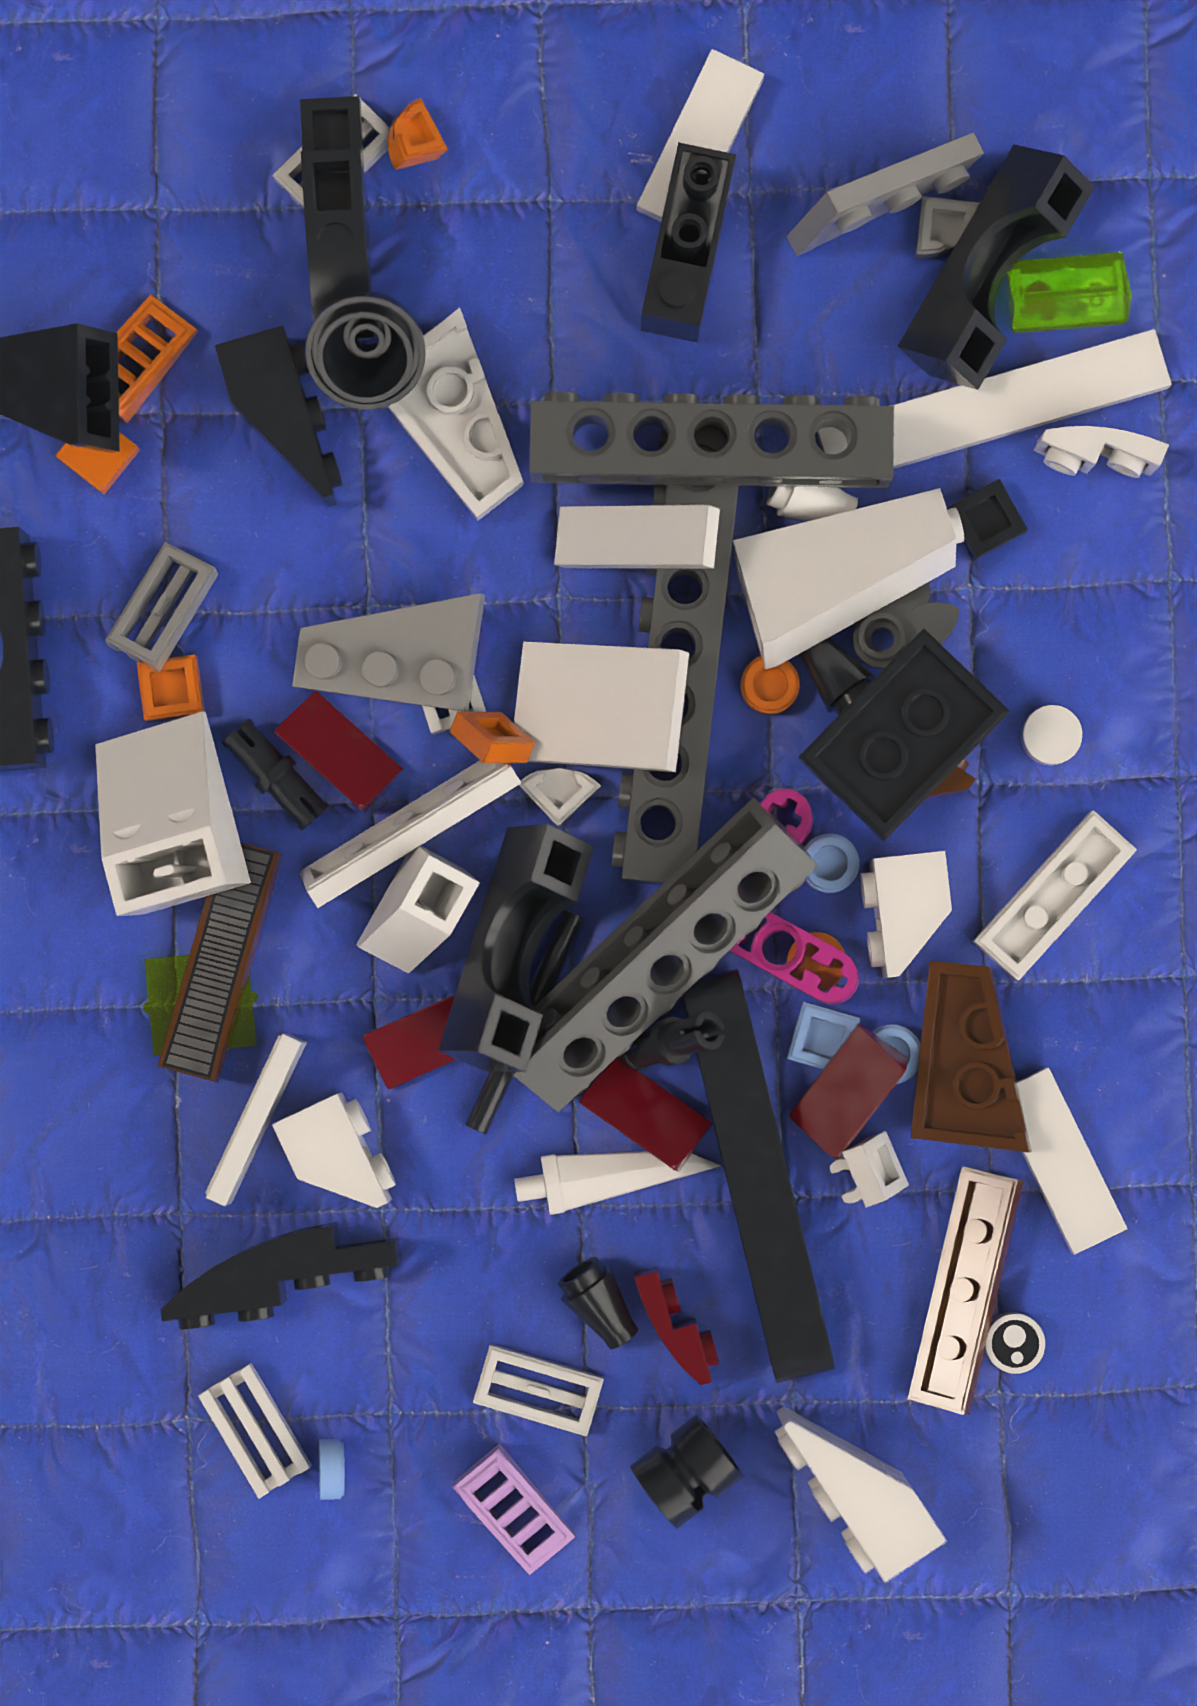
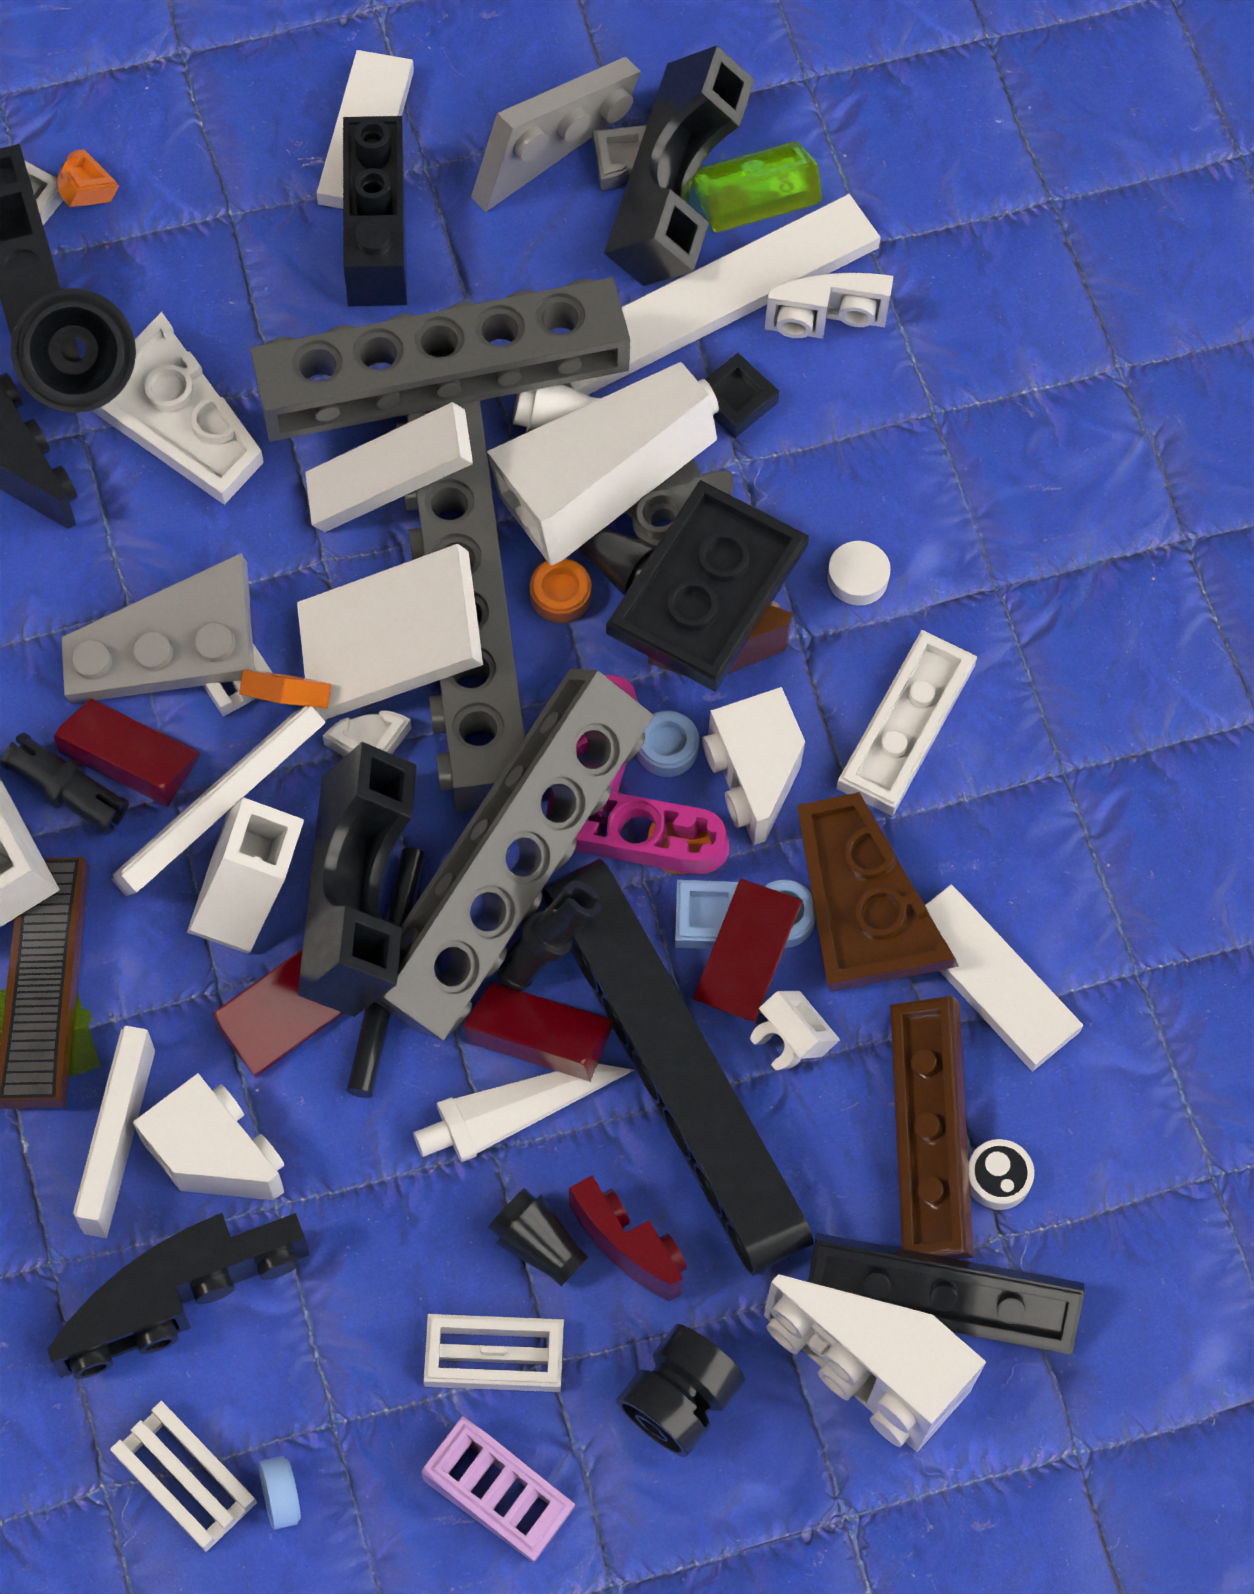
camera: 20 degrees left, 20 degrees down
none -> black tile [807,1233,1085,1355]

